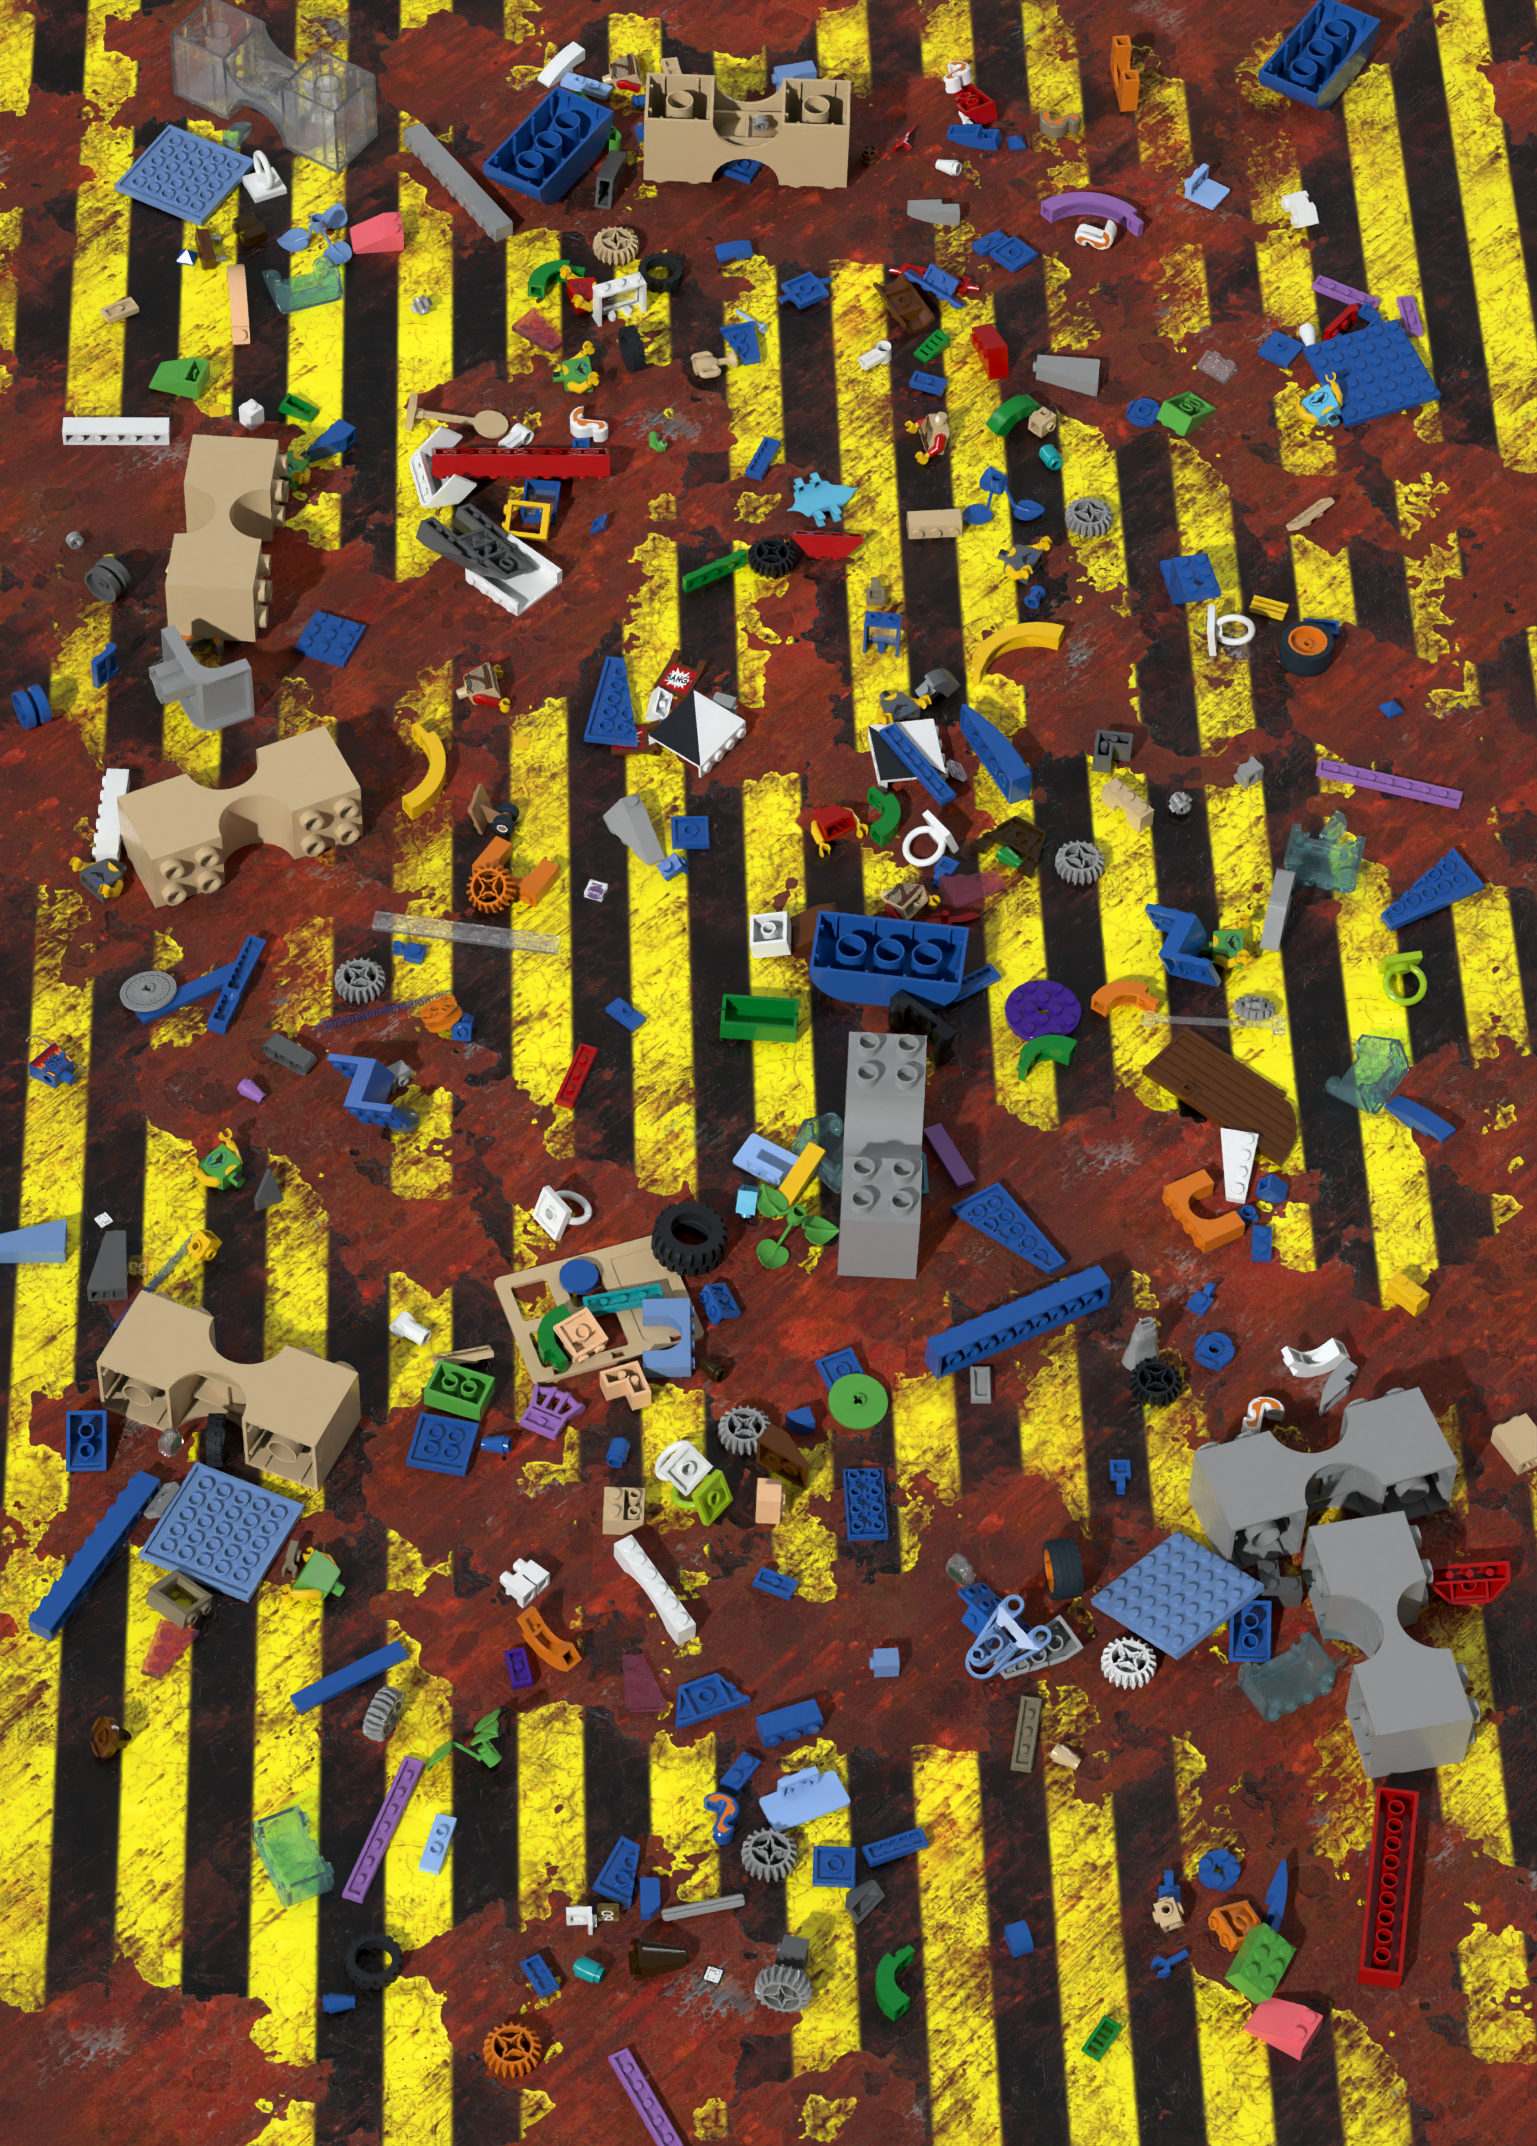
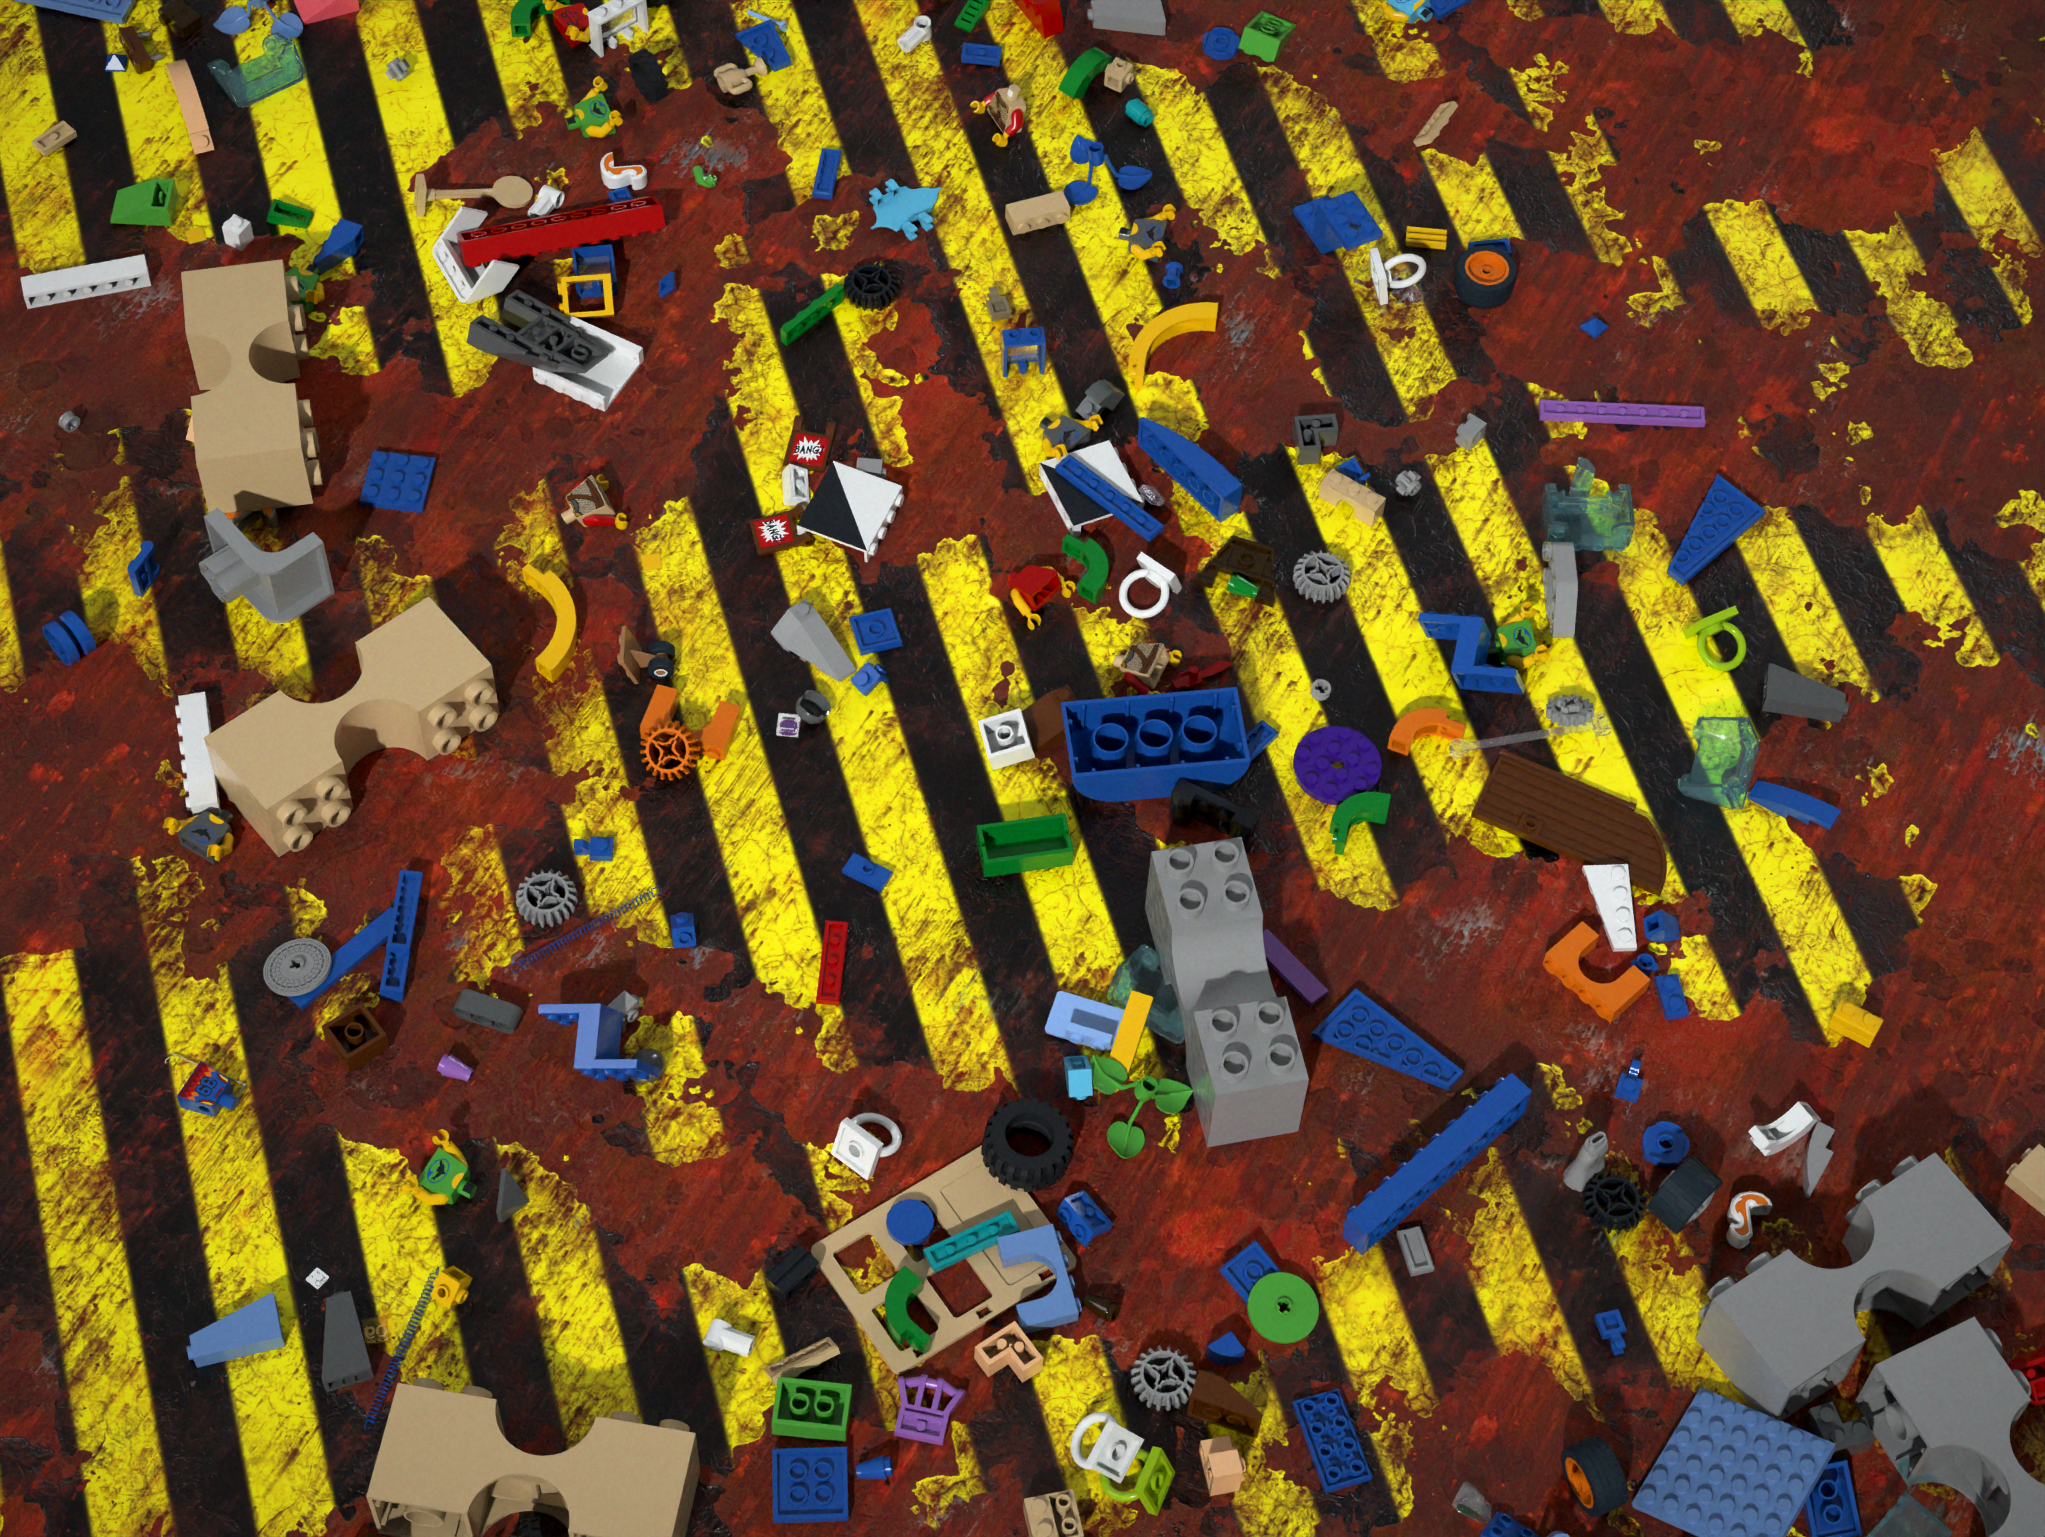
camera: 15 degrees left, 5 degrees up
dark grey wheel [84,556,131,603] -> none
clear plate [372,911,561,955] -> none
orange wheel [420,995,463,1033] -> none
clear pink wing [512,307,563,354] -> none
light nougat plate [553,1307,608,1363] -> none
blue wing [584,656,638,748] -> none
blue brick [606,1437,631,1468] -> none
red wedge [792,530,864,560] -> none
blue plate [932,855,960,888] -> none
clear pink wing [938,872,1005,911] -> none
light grey gear [1065,496,1113,539] -> none
none -> reddish brown brick [322,1002,390,1073]
none -> black brick [765,1245,820,1303]
none -> dark grey hair [795,690,831,724]
none -> light grey bush [1310,679,1331,701]
none -> blue bracket [1335,457,1371,485]
none -> black wheel [1646,1155,1723,1234]
none -> dark grey slope [1762,663,1849,723]

